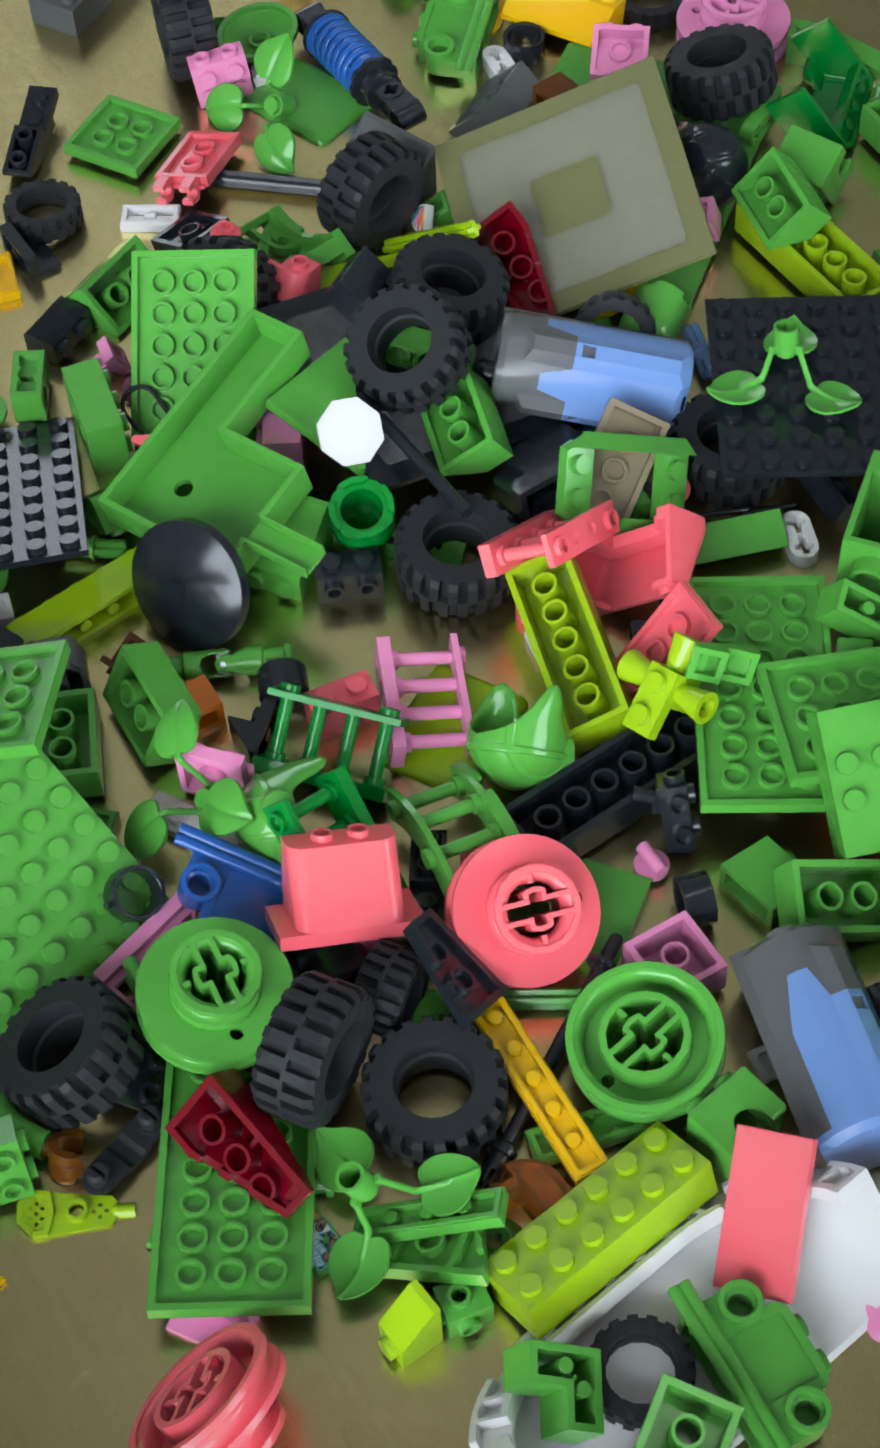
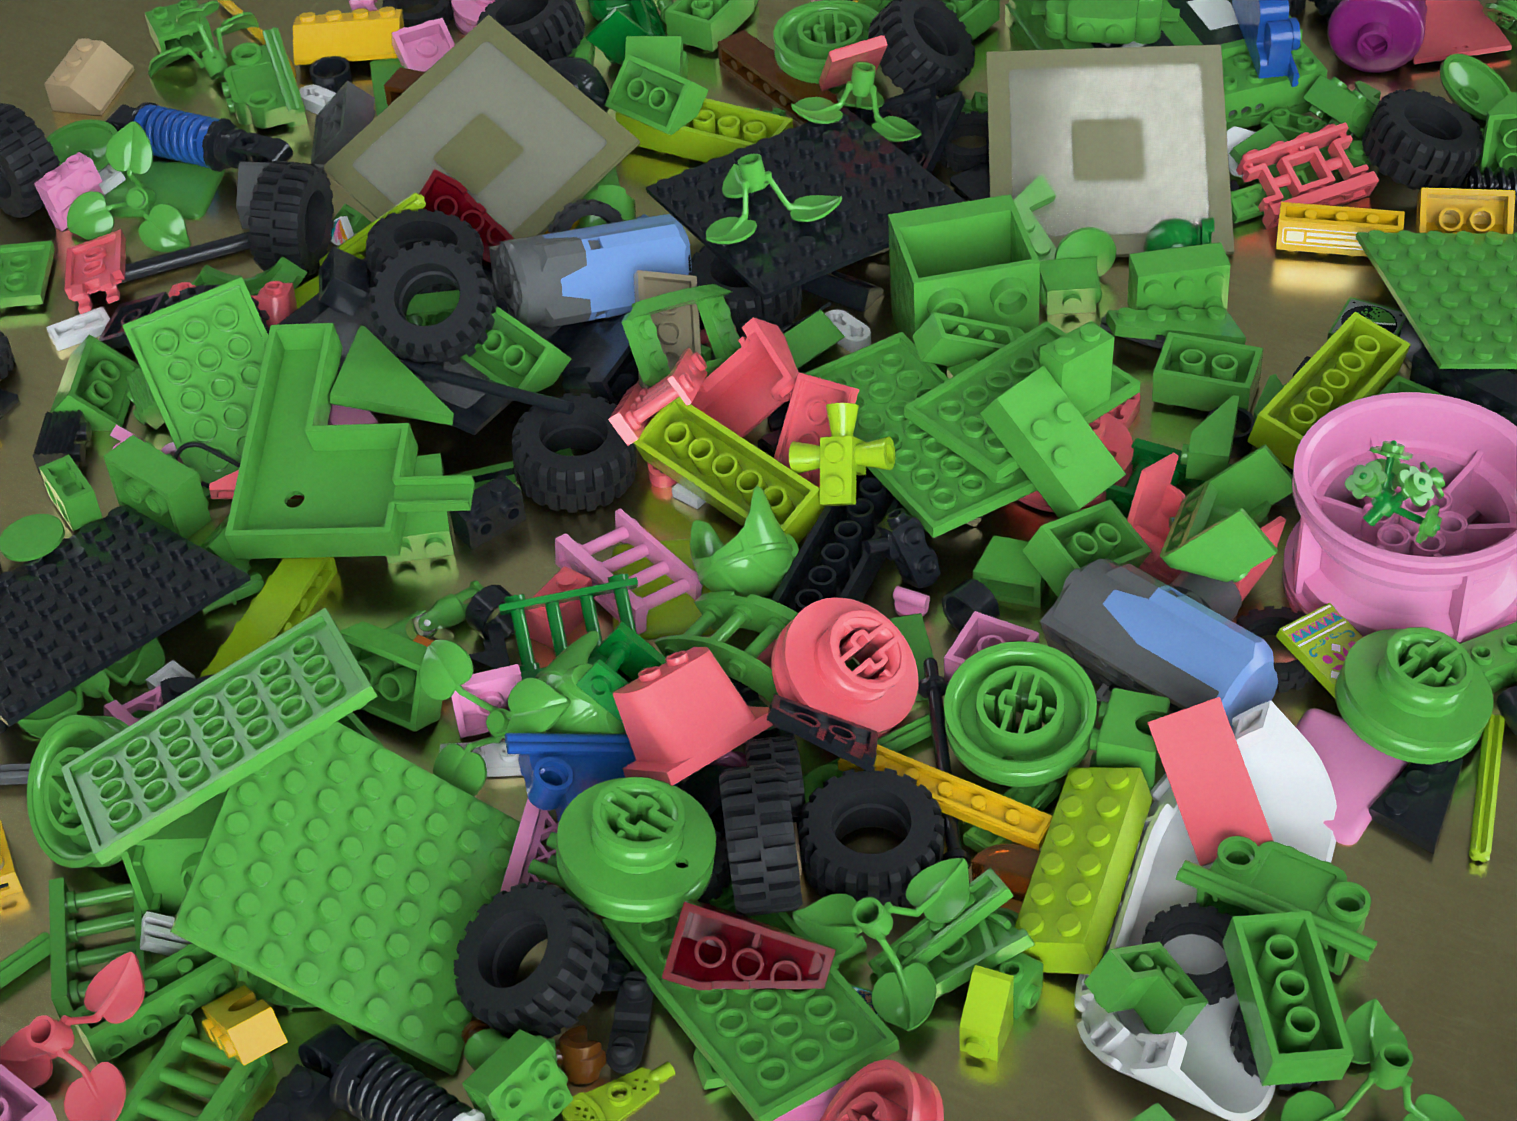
camera: 30 degrees left, 10 degrees down
black piece [103,865,166,922] -> none
black dish [132,517,250,651] -> none
white piece [316,397,384,467] -> none
green tile [328,475,396,550] -> none
bright green slope [684,642,761,686] -> none

